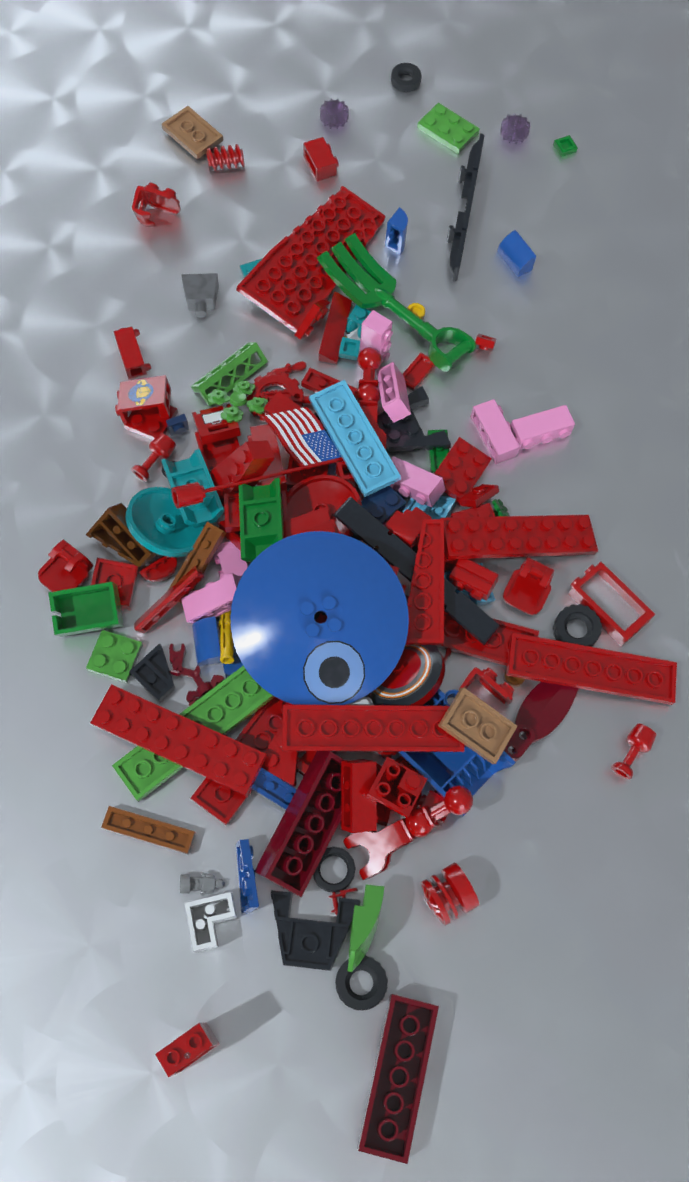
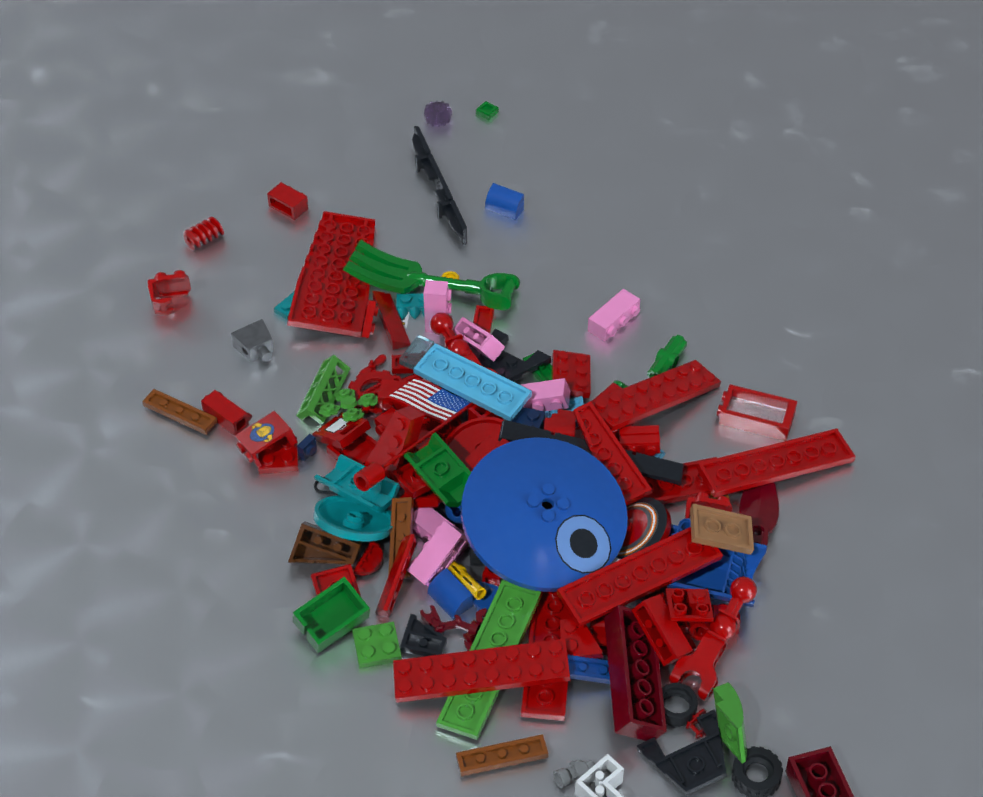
camera: 25 degrees left, 20 degrees down
red piece [38,539,93,592] -> none
red piece [131,433,176,482] -> none
medium nougat plate [162,106,223,159] -> none
blue wing [236,839,259,913] -> none
clear purple gear [320,98,349,129] -> none
teal plate [338,337,360,361] -> none
blue brick [385,207,408,255] -> none
black tyre [391,63,422,92] -> none
bright green plate [417,103,480,154] -> none
red wheel [420,862,479,926] -> none
red plate [459,484,499,508] -> none
bright pink brick [470,399,520,464] -> none
red plate [475,334,497,350] -> none
red piece [503,557,554,615] -> none
black tyre [553,604,602,647] -> none
red piece [611,724,656,779] -> none
none -> dark orange plate [142,389,217,435]
none -> clear light blue tile [399,335,434,370]
none -> green piece [647,335,687,378]

